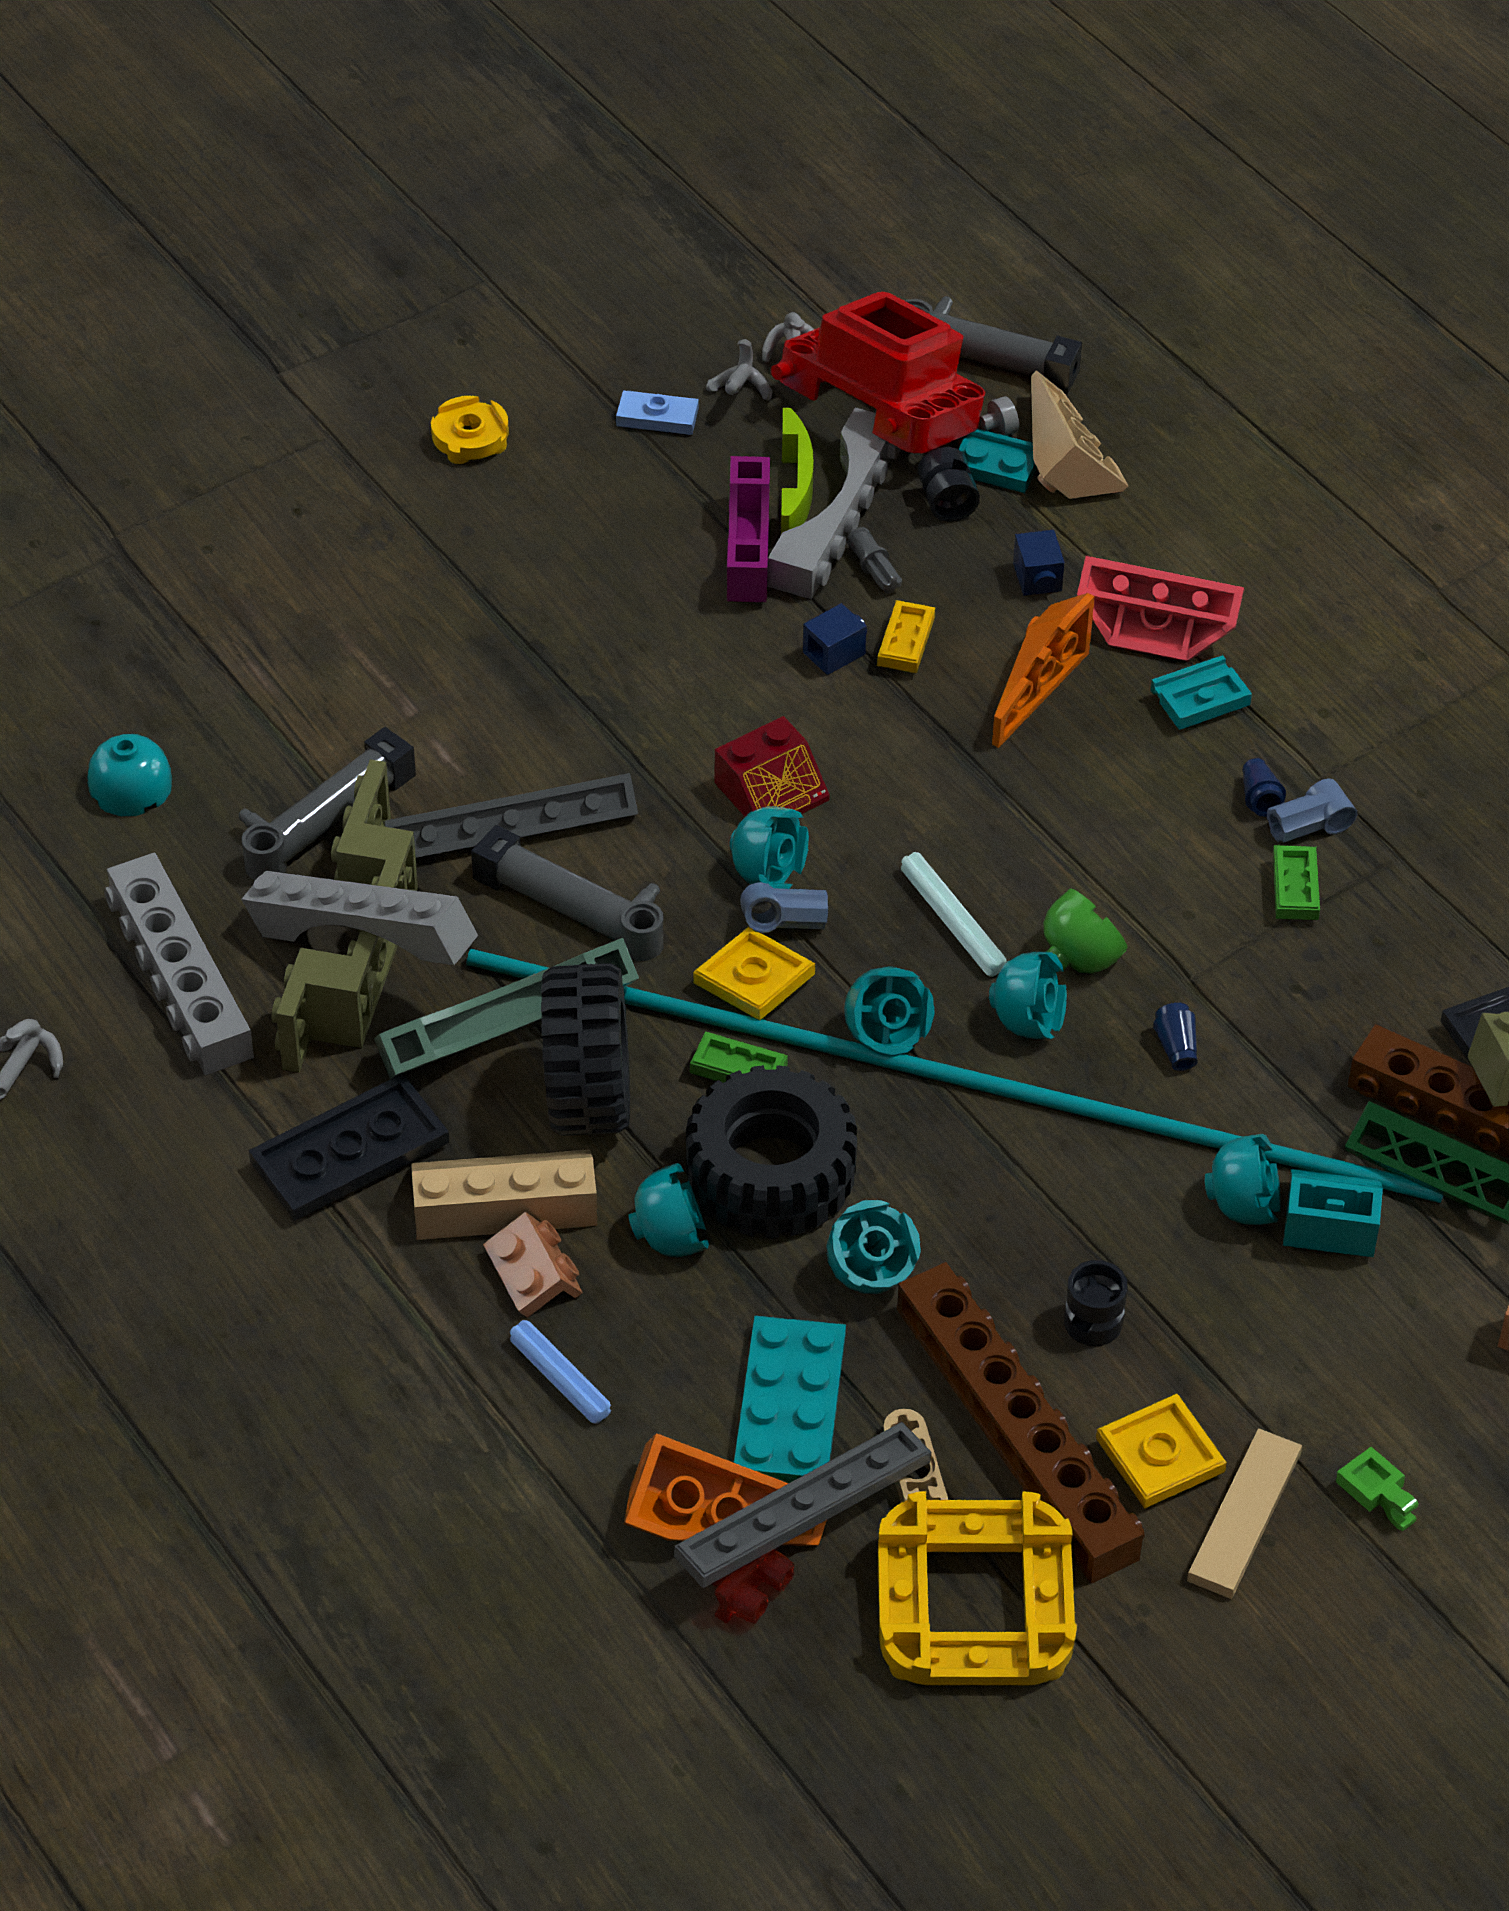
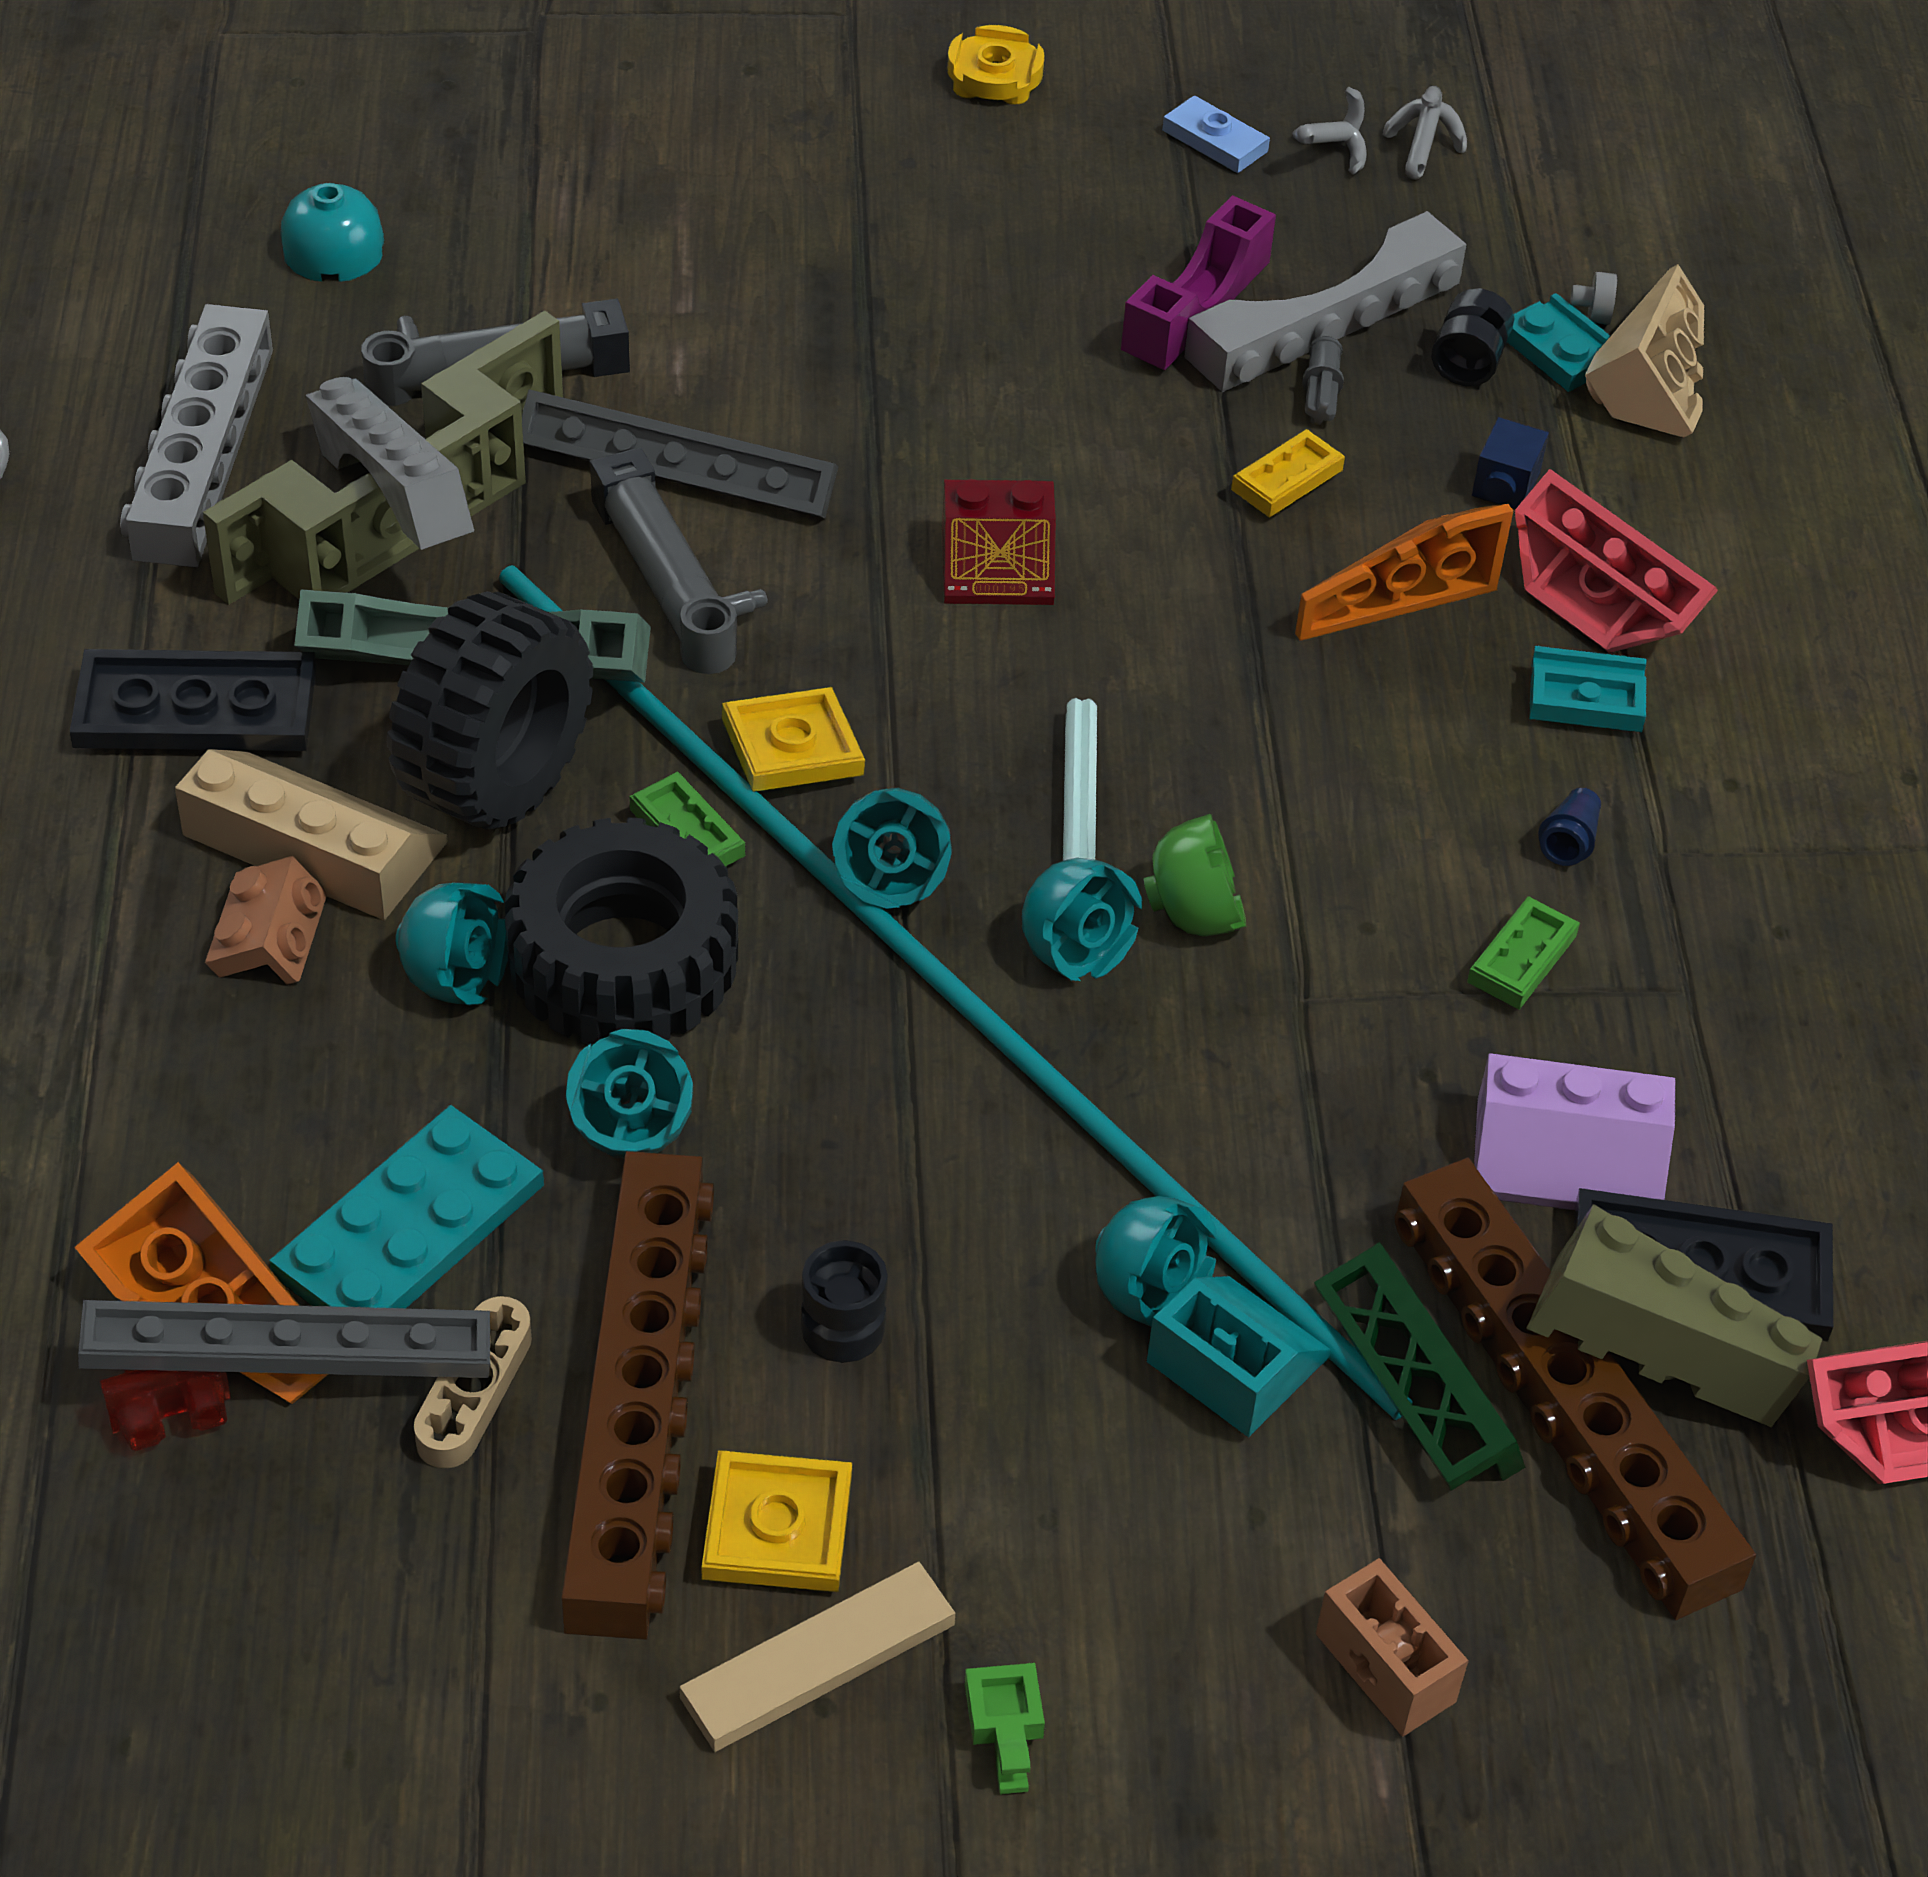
camera: 30 degrees right, 0 degrees up
light blue axle [510,1320,611,1424] -> none
teal cylinder [730,806,809,889] -> none
sand blue piece [740,882,828,933] -> none
red piece [771,292,985,453] -> none
lime slope [781,408,814,534] -> none
dark blue brick [803,603,867,675] -> none
yellow plate [878,1491,1077,1685] -> none
dark grey piece [904,296,1082,395] -> none
dark blue cone [1153,1003,1198,1071] -> none
sand blue piece [1267,778,1358,842] -> none
none -> lavender slope [1474,1053,1675,1210]

